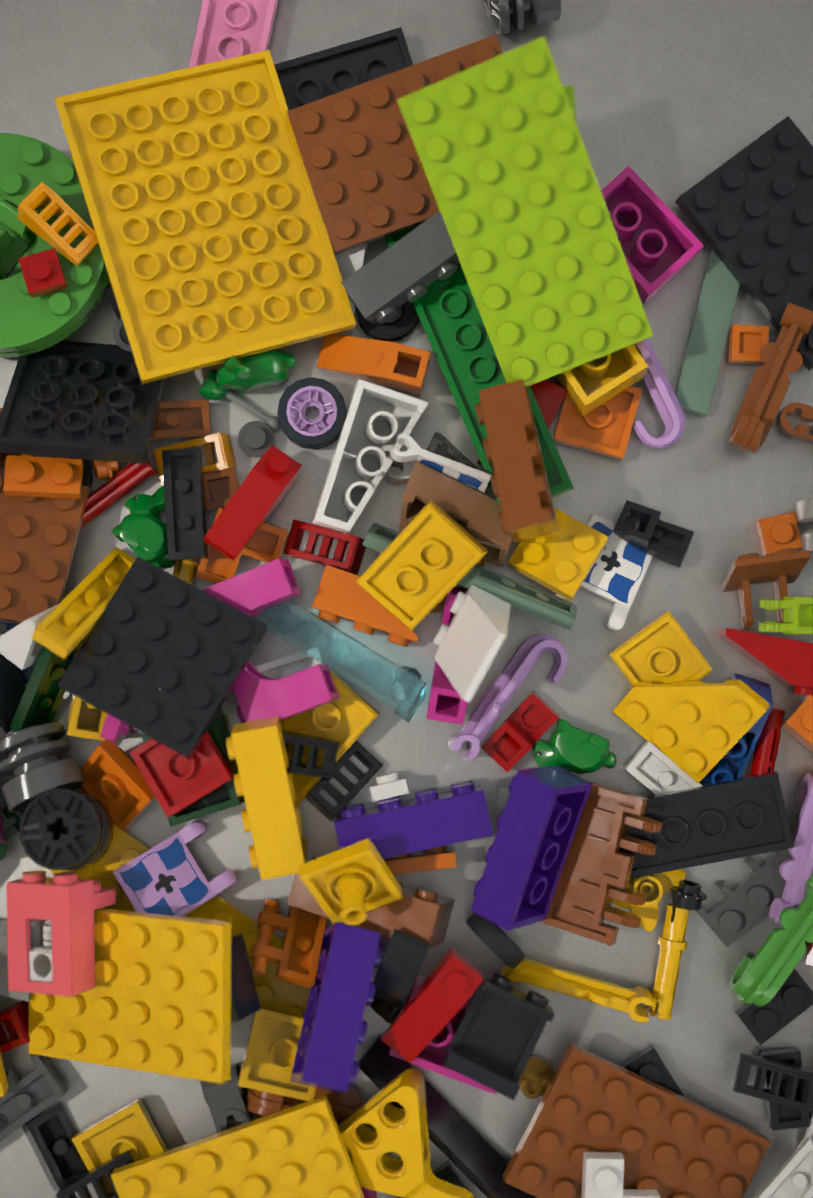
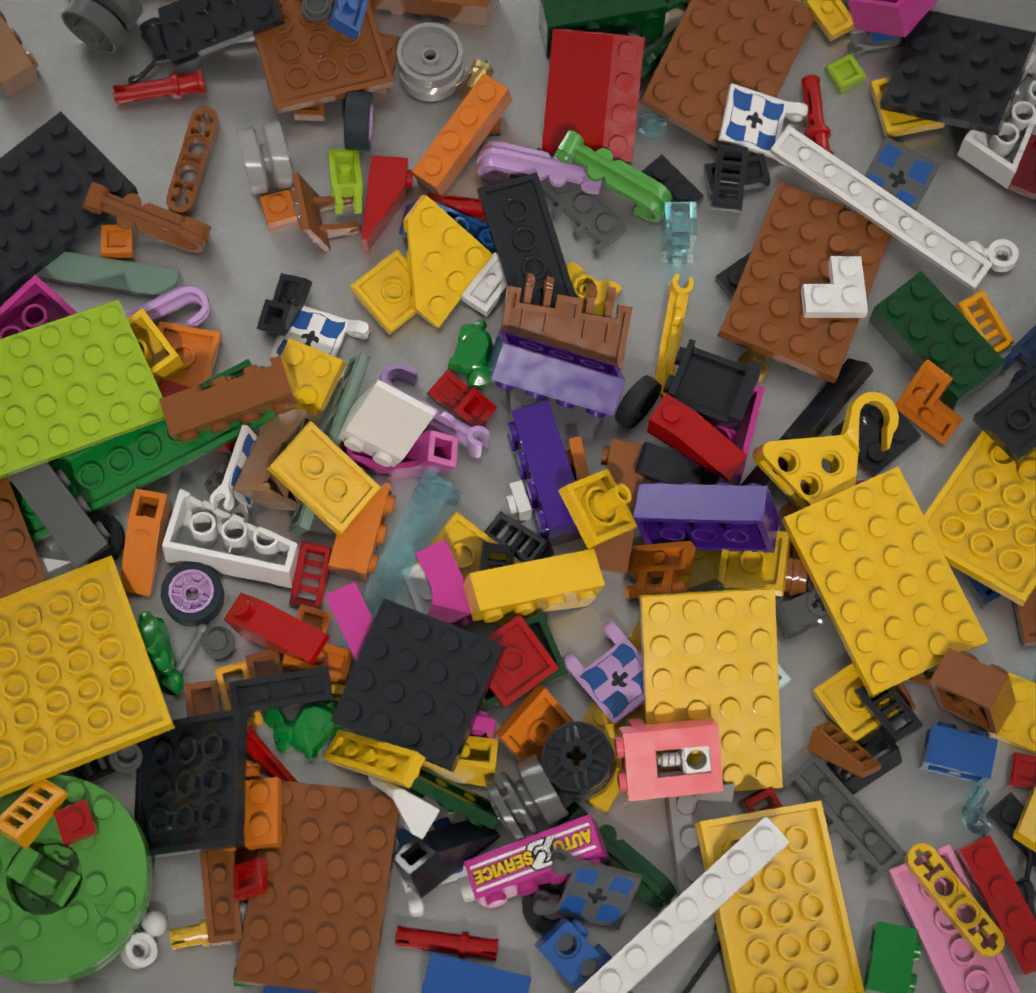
camera: 95 degrees left, 15 degrees down
yellow pin [648,903,691,1020] -> none
black plate [670,880,707,910] -> none
none -> clear light blue brick [661,202,698,265]
none -> dark orange slope [807,721,882,778]

